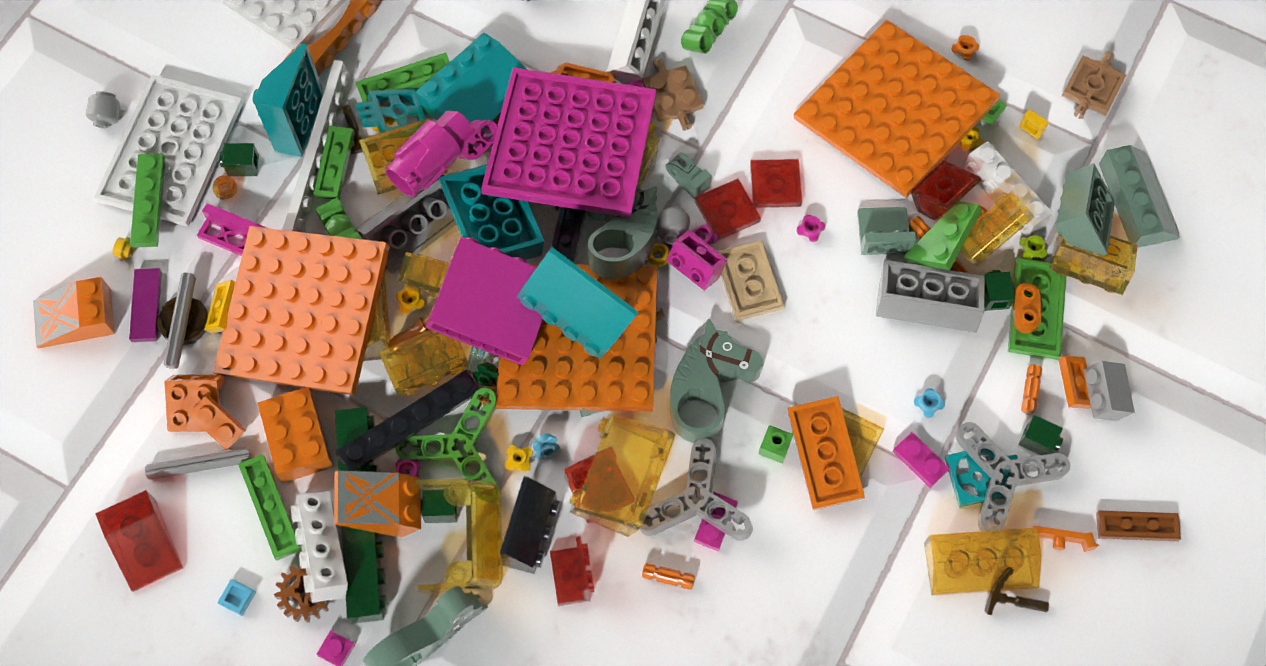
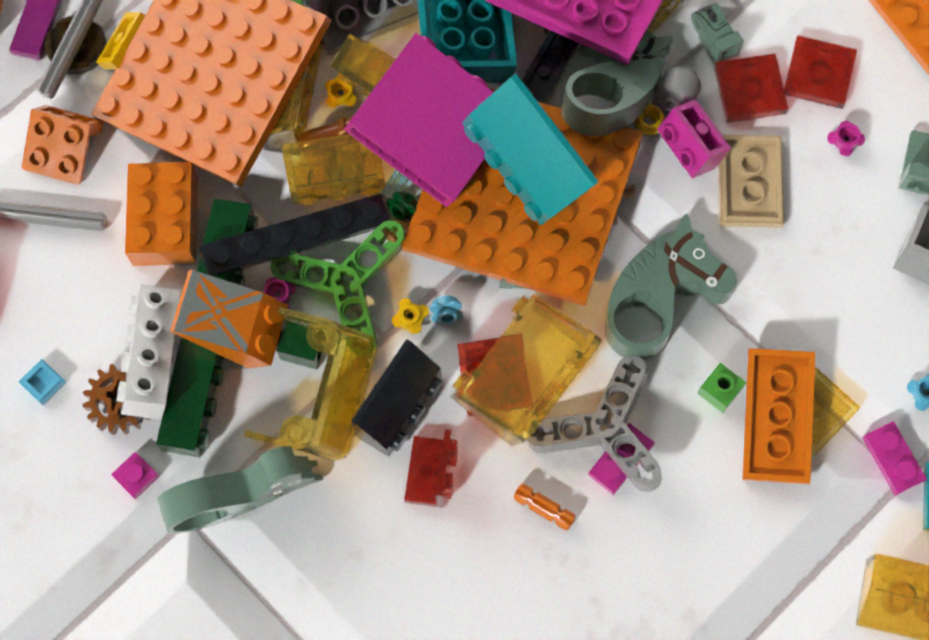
camera: 20 degrees right, 5 degrees up
orange plate [187,394,246,451] -> none
bright green plate [238,454,302,561] -> none
dark pink plate [693,224,718,245] -> none

